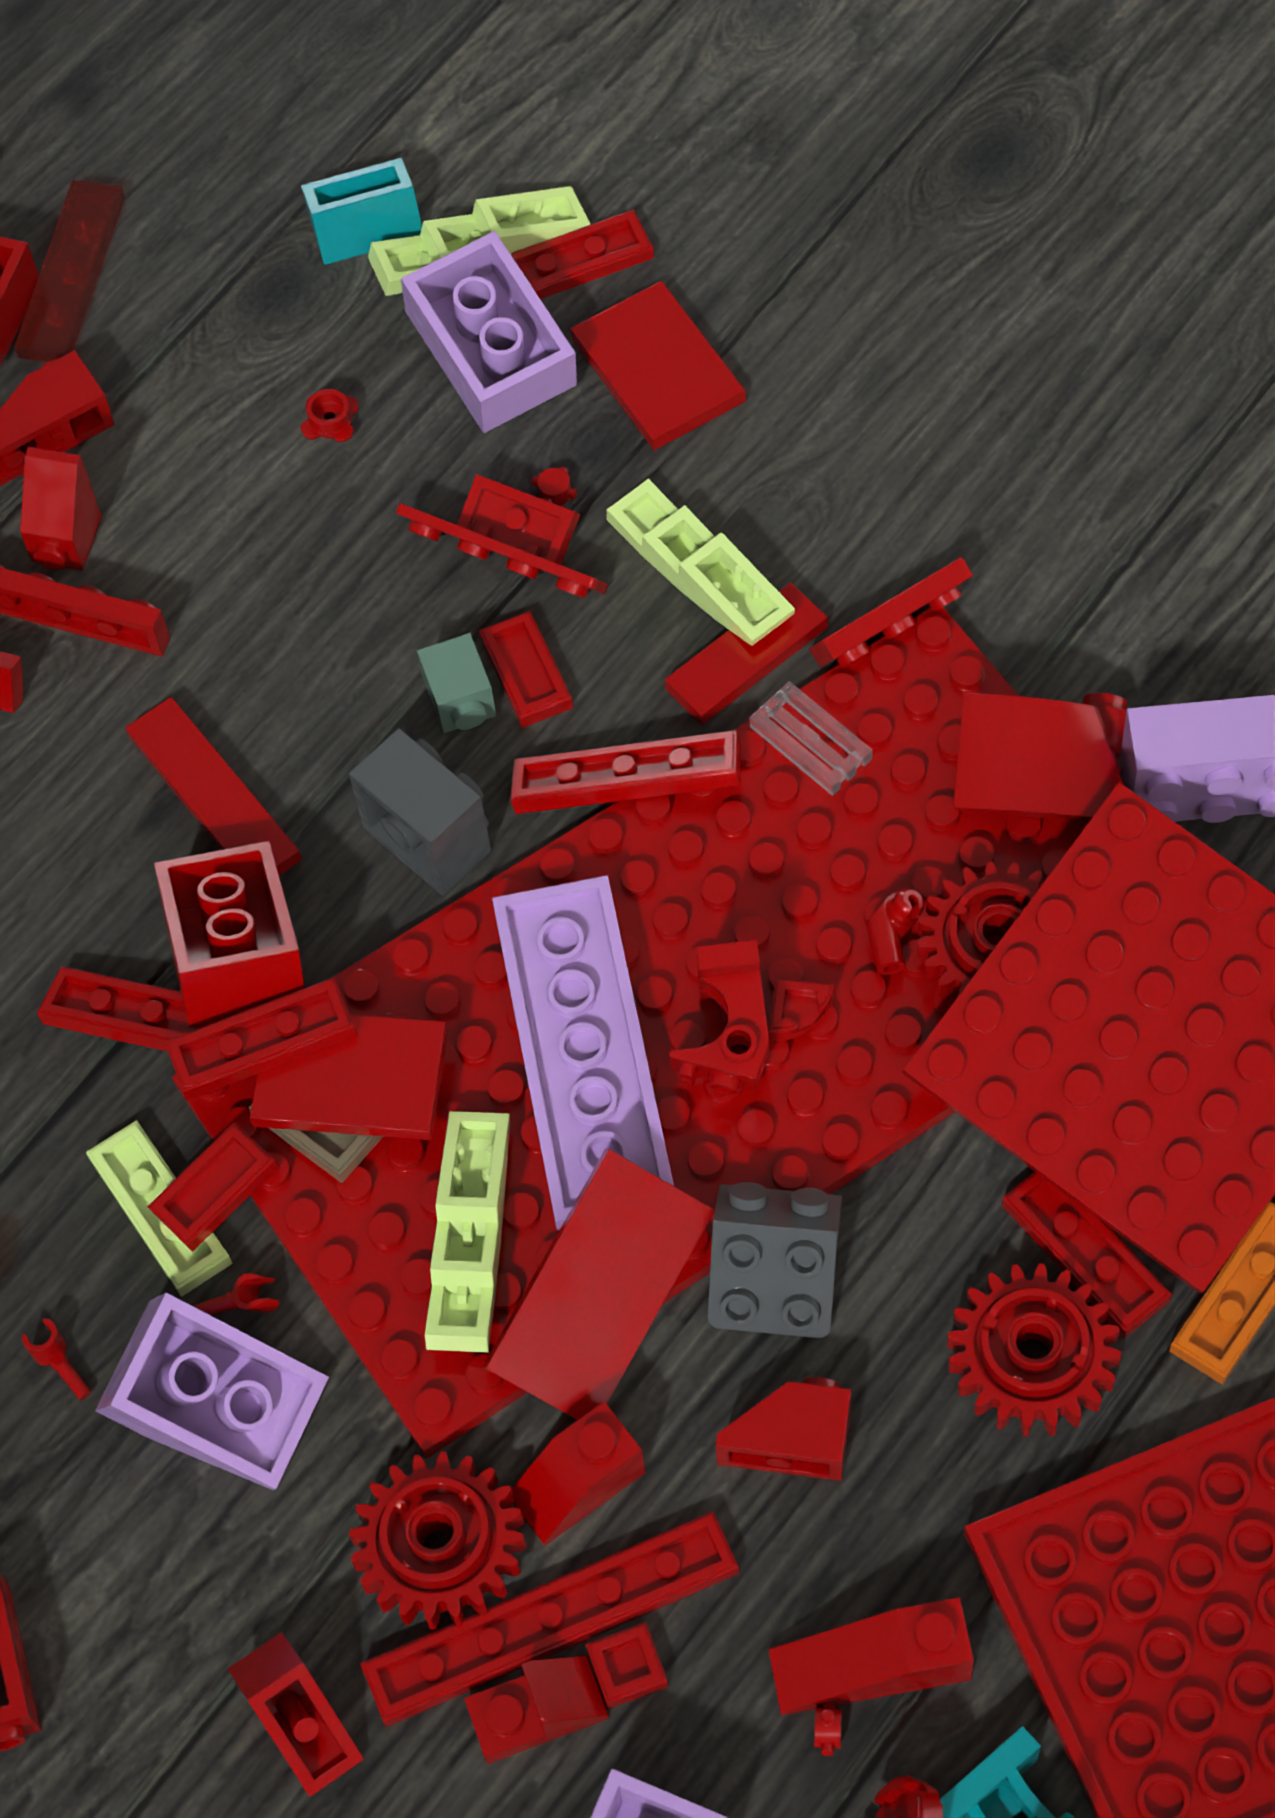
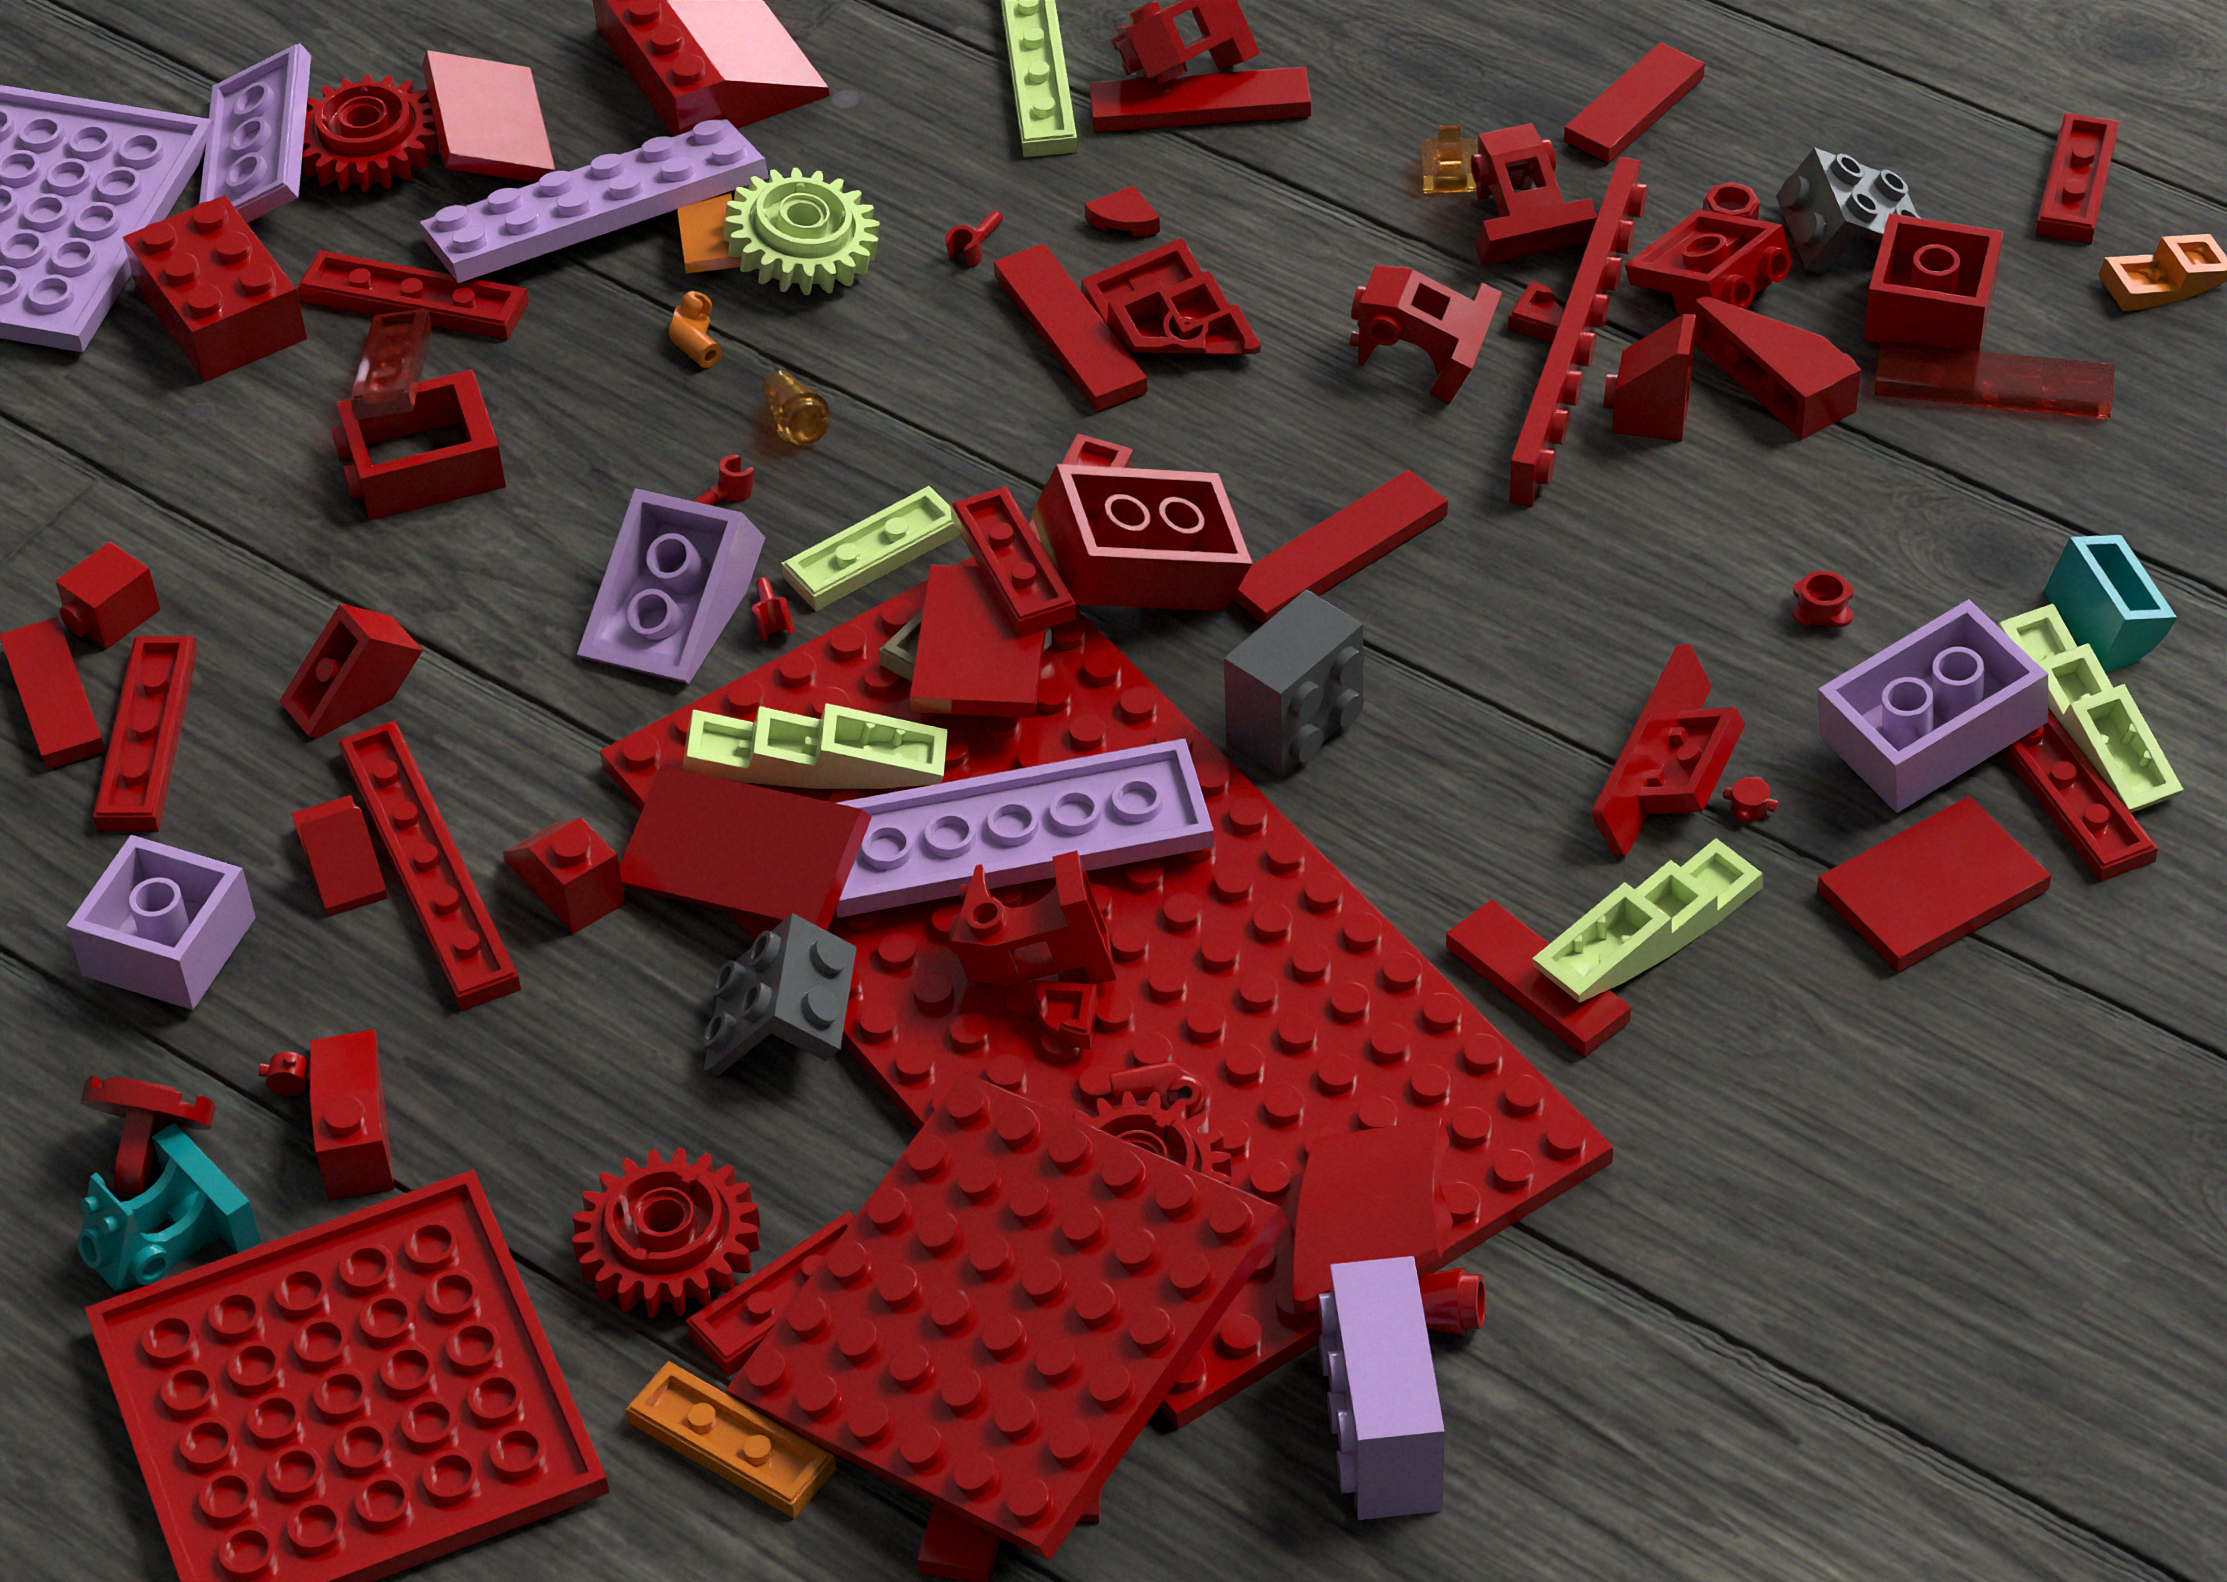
camera: 85 degrees right, 15 degrees down
red tile [147,1121,279,1252] -> none
red gear [349,1451,527,1630] -> none
sand green brick [417,633,497,733] -> none
red tile [479,611,573,728] -> none
red tile [511,730,741,814] -> none
red tile [586,1622,669,1709] -> none
red slope [715,1377,851,1481] -> none
clear tile [749,681,873,796] -> none
red plate [809,557,973,667] -> none

